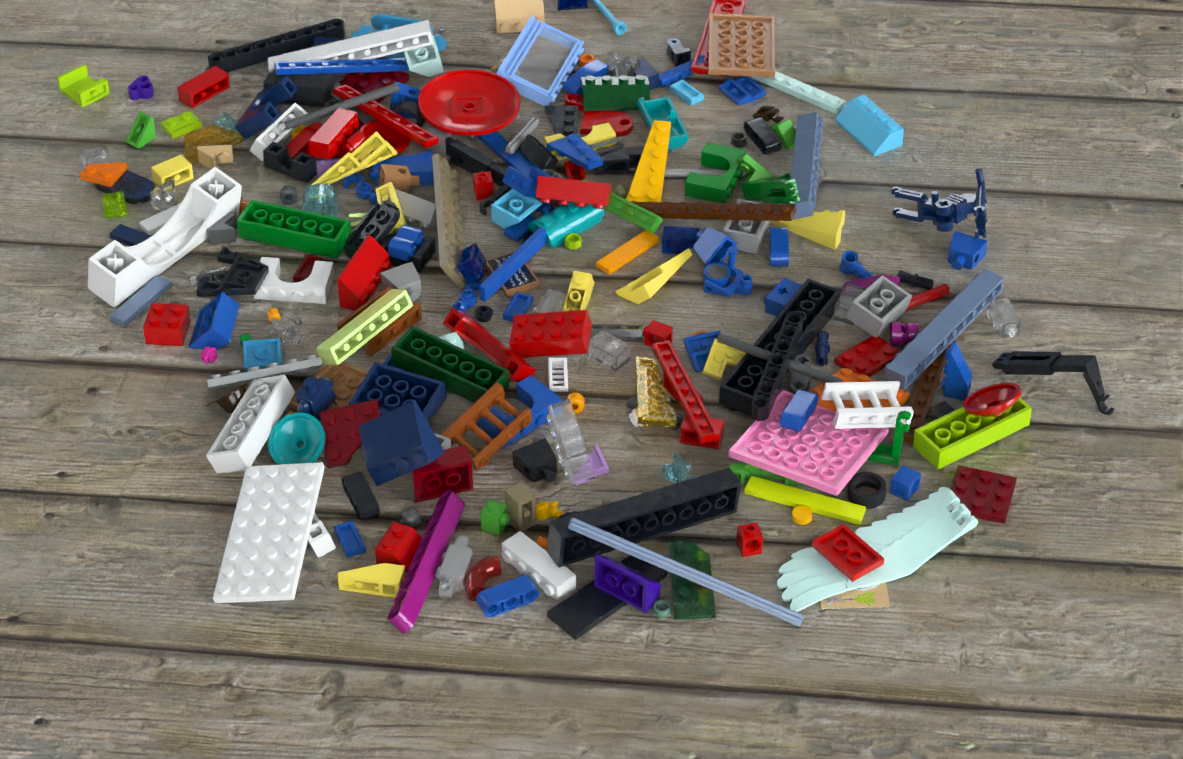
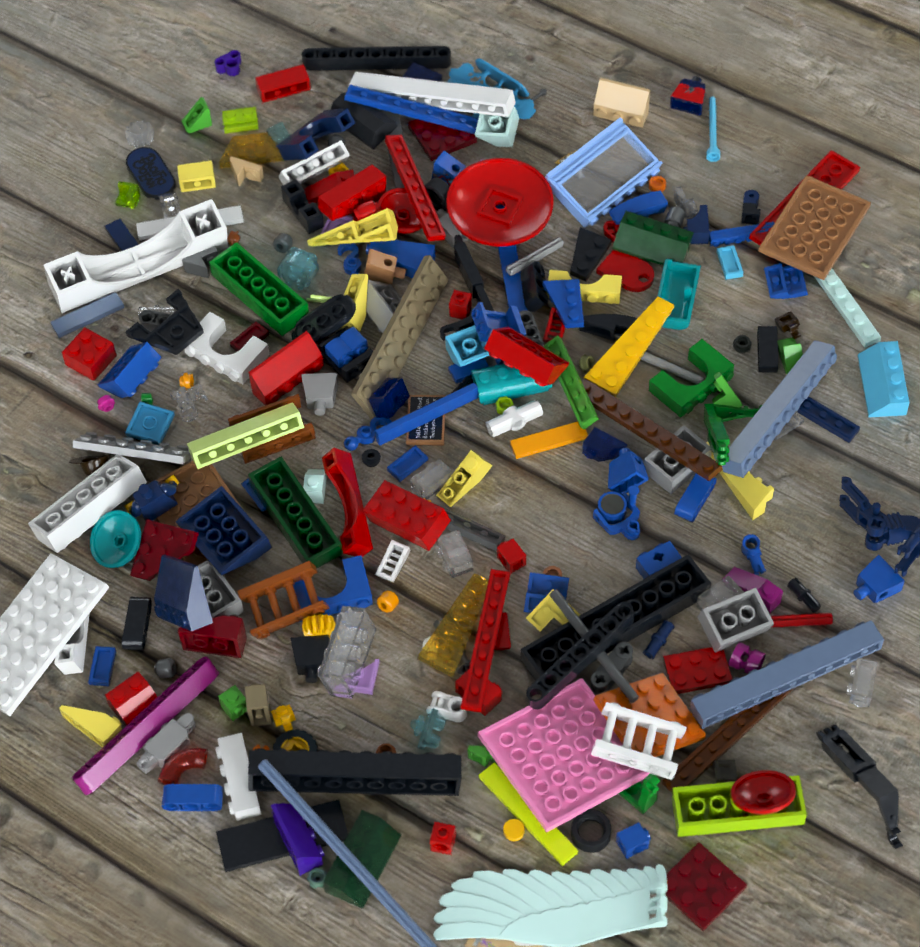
camera: 30 degrees right, 15 degrees up
lime panel [57,64,110,108] -> none
orange wing [79,162,128,187] -> none
dark grey piece [285,83,400,130] -> none
dark grey tile [589,136,624,156] -> none
light yellow wedge [616,248,693,304] -> none
blue beam [780,389,819,432] -> none
red plate [812,524,884,582] -> none
blue slope [941,341,972,401] -> none
none -> yellow gear [302,614,336,638]
none -> white piece [426,691,467,722]
none -> white piece [486,400,543,437]
none -> dark blue tile [796,396,860,443]

